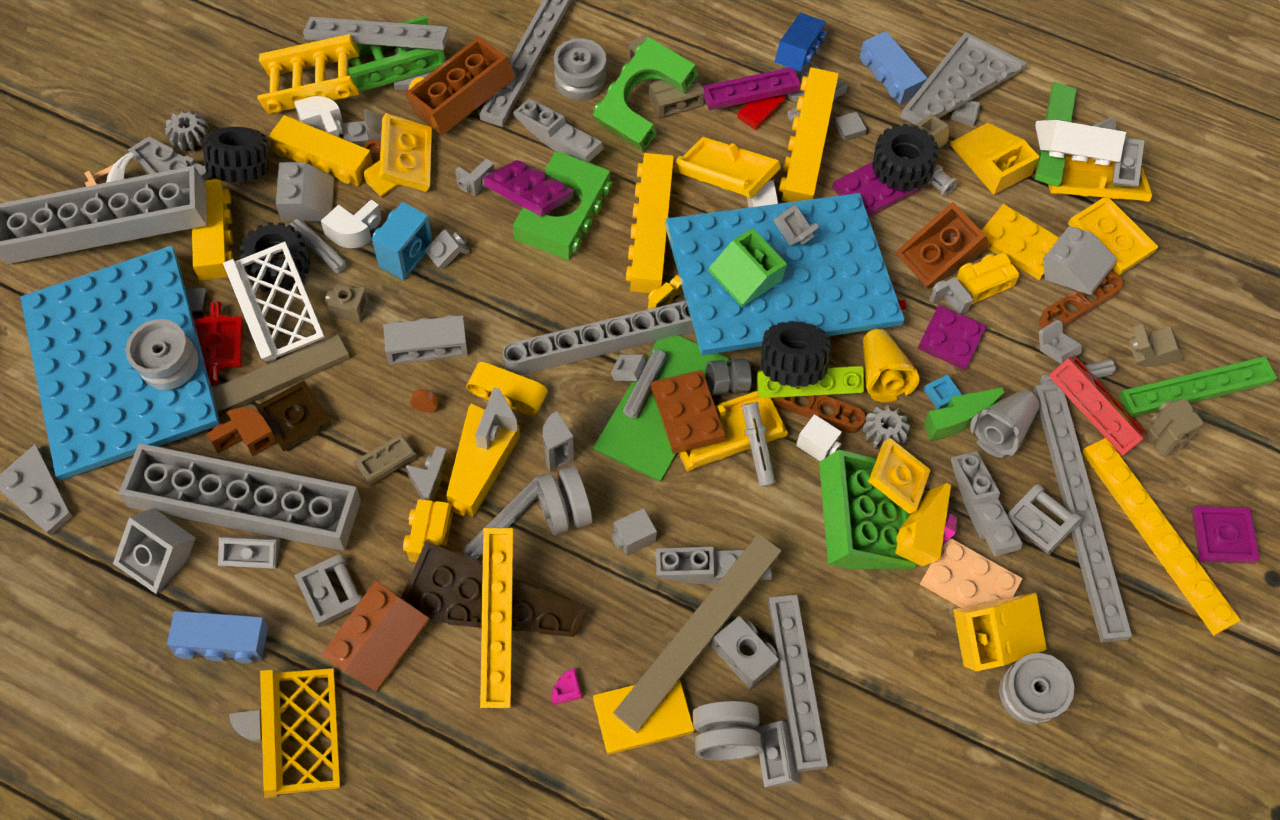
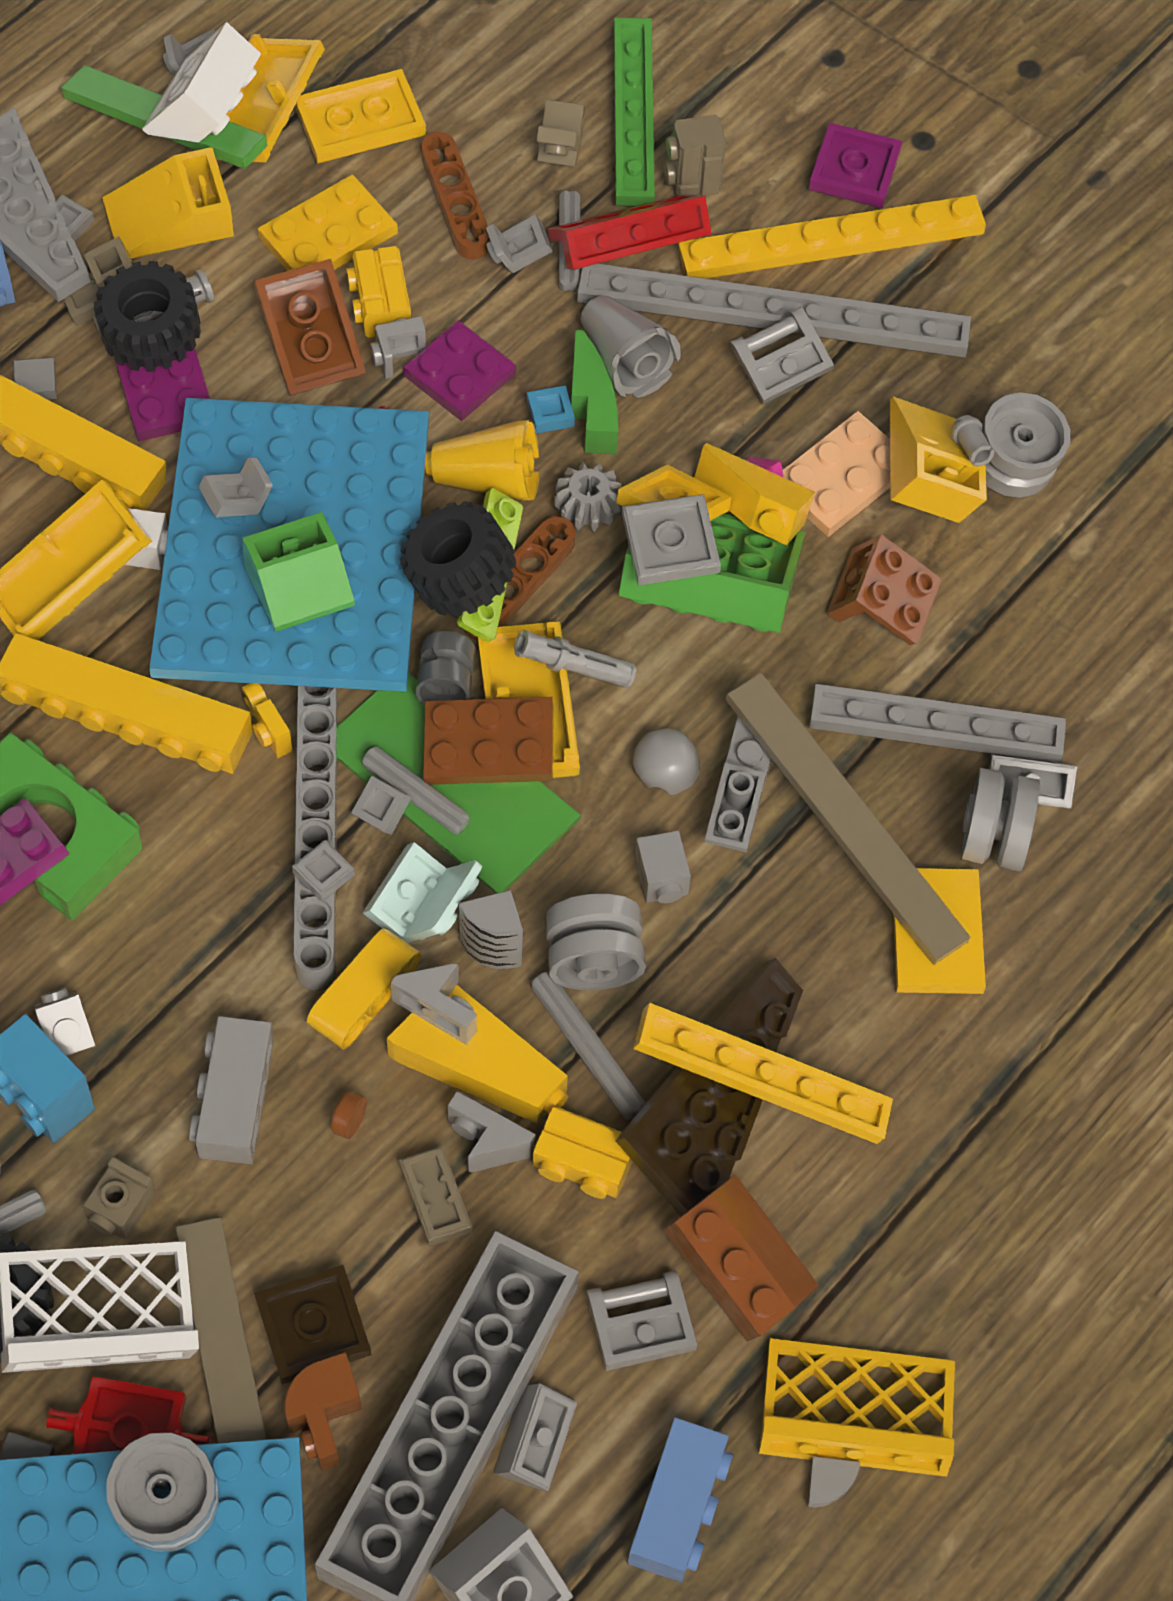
camera: 75 degrees left, 0 degrees up
dark pink tile [552,668,581,706] -> none
light grey brick [711,616,779,690] -> none
white brick [796,414,842,461] -> none
light grey slope [951,451,1022,557] -> none
light grey slope [1043,226,1117,295] -> none
light grey slope [1112,138,1145,187] -> none
none -> light grey tile [292,840,355,902]
none -> light aqua bracket [363,842,482,943]
none -> light grey tile [622,494,721,586]
none -> light grey hair [633,728,700,795]
none -> dark orange bracket [827,534,941,645]
none -> light grey pin [952,415,995,466]

